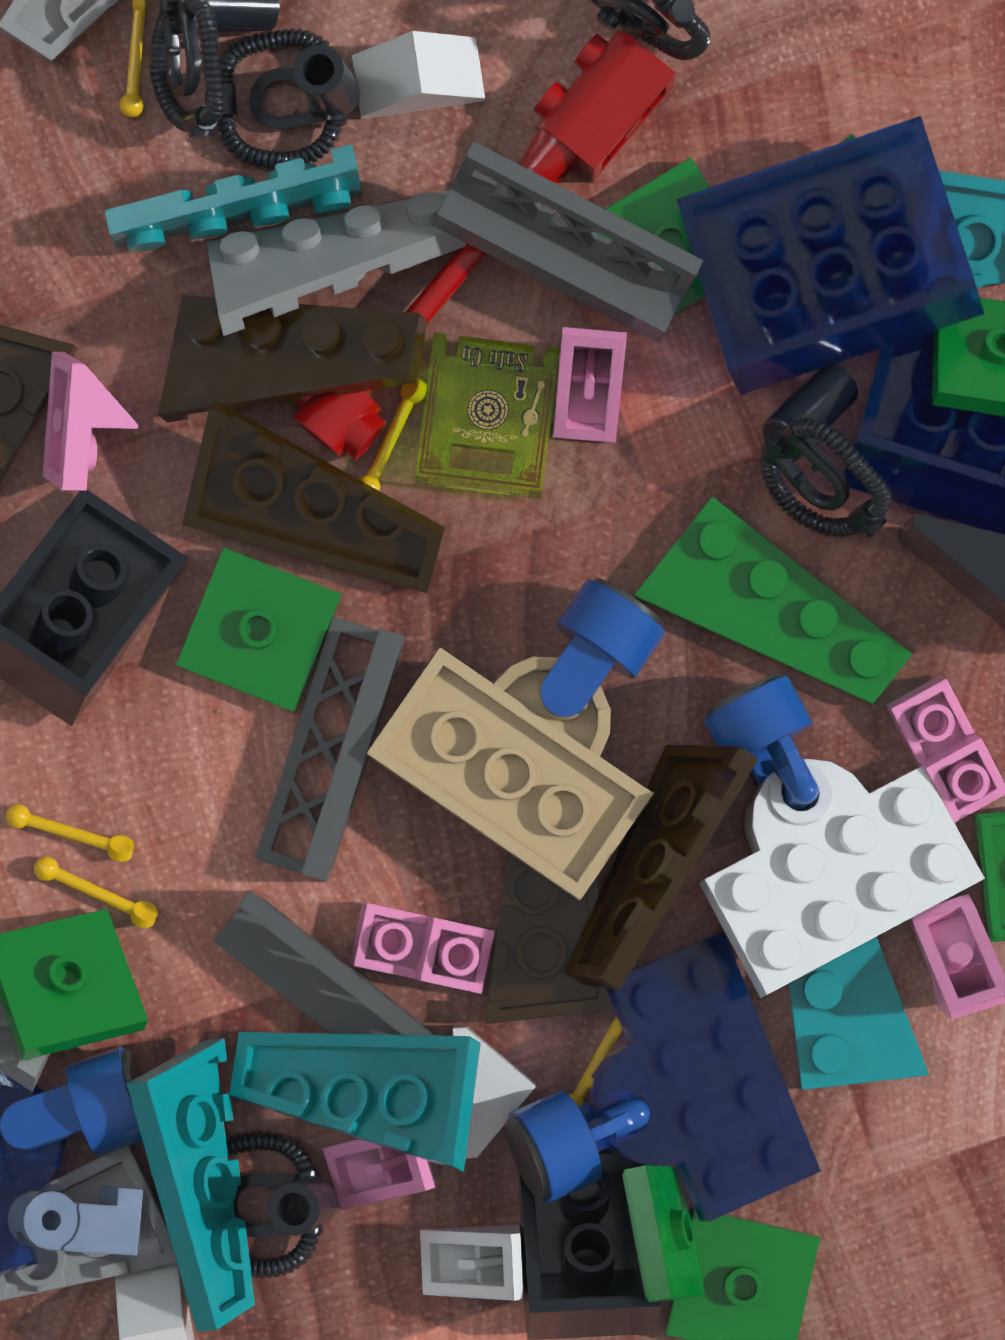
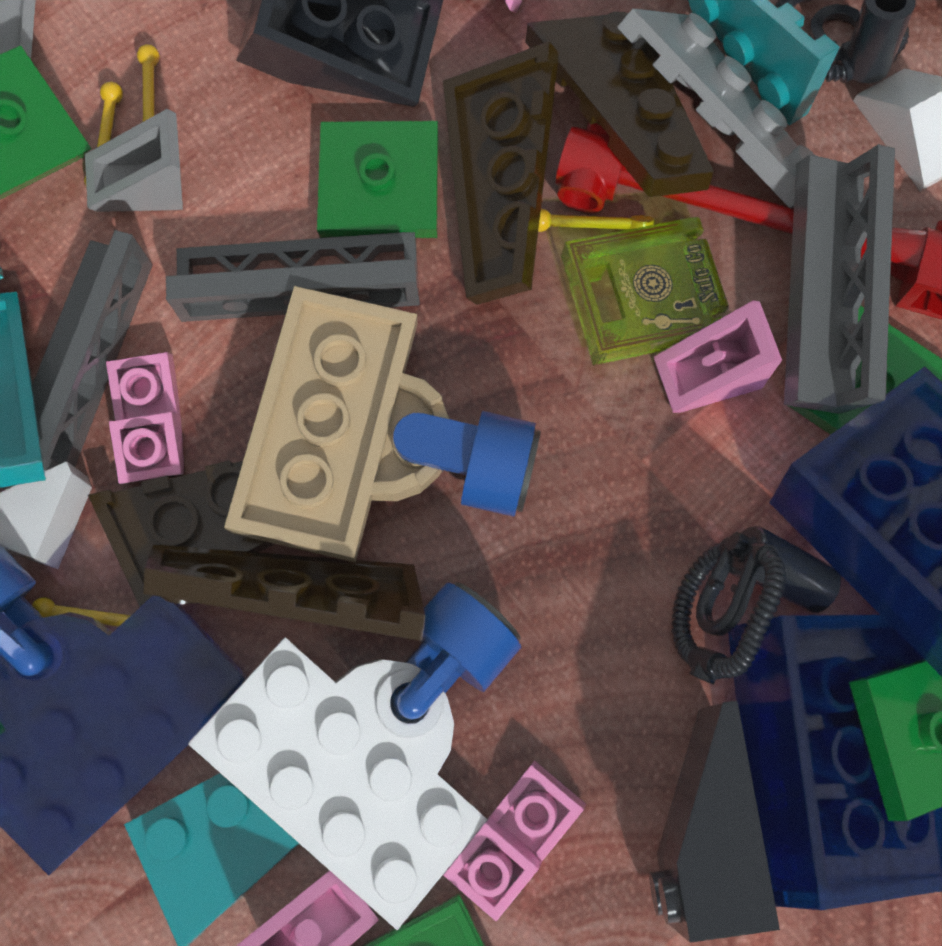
camera: 75 degrees right, 10 degrees down
green wing [633,496,912,705] -> none
none -> light grey slope [85,109,183,212]

